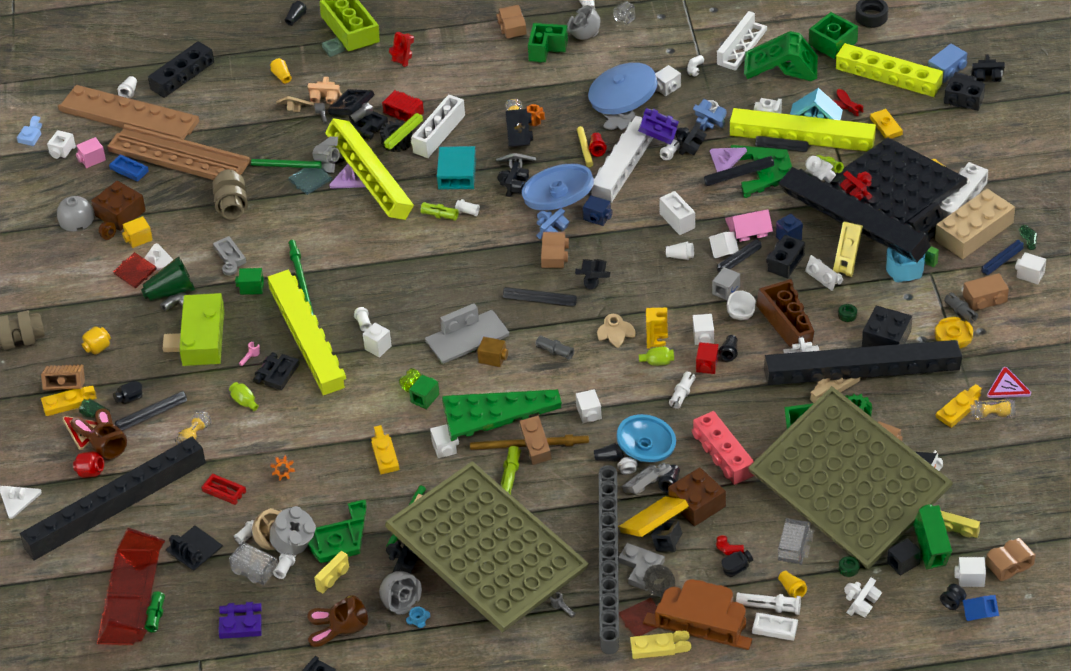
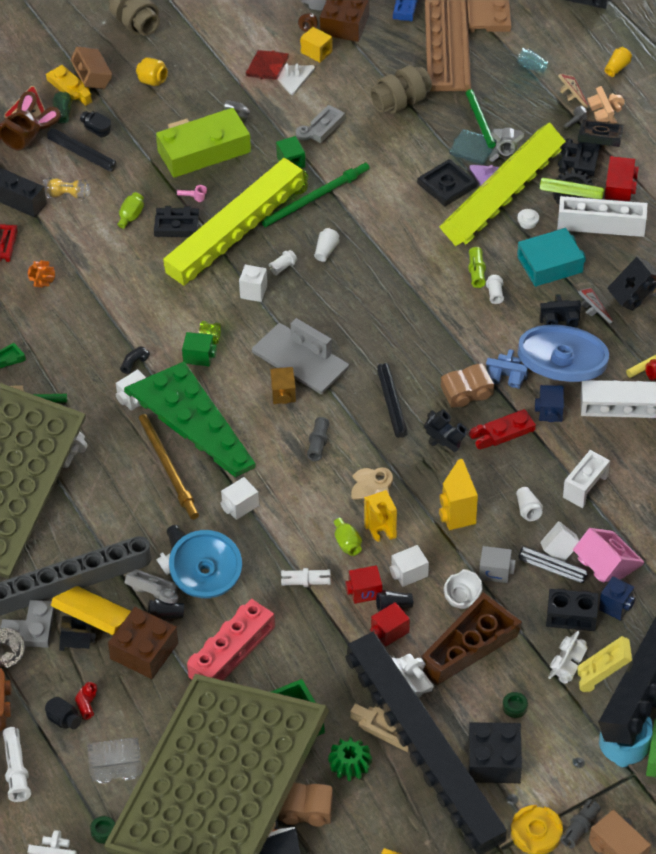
camera: 65 degrees right, 5 degrees up
dark green cone [141,257,195,301] -> none
flat silver arm [350,103,373,123] -> none
yellow hinge [371,425,400,475] -> none
lime pin [500,446,521,495] -> none
medium nougat brick [519,415,551,465] -> none
yellow cone [778,571,807,598] -> none
none -> black arm [120,346,150,374]
none -> white cone [314,228,340,262]
none -> red brick [370,602,410,647]
none -> black tile [417,159,477,207]
none -> yellow slope [439,459,478,530]
none -> red hinge [468,409,536,450]
none -> clear light blue cone [517,48,549,73]
none -> white plate [517,209,539,229]

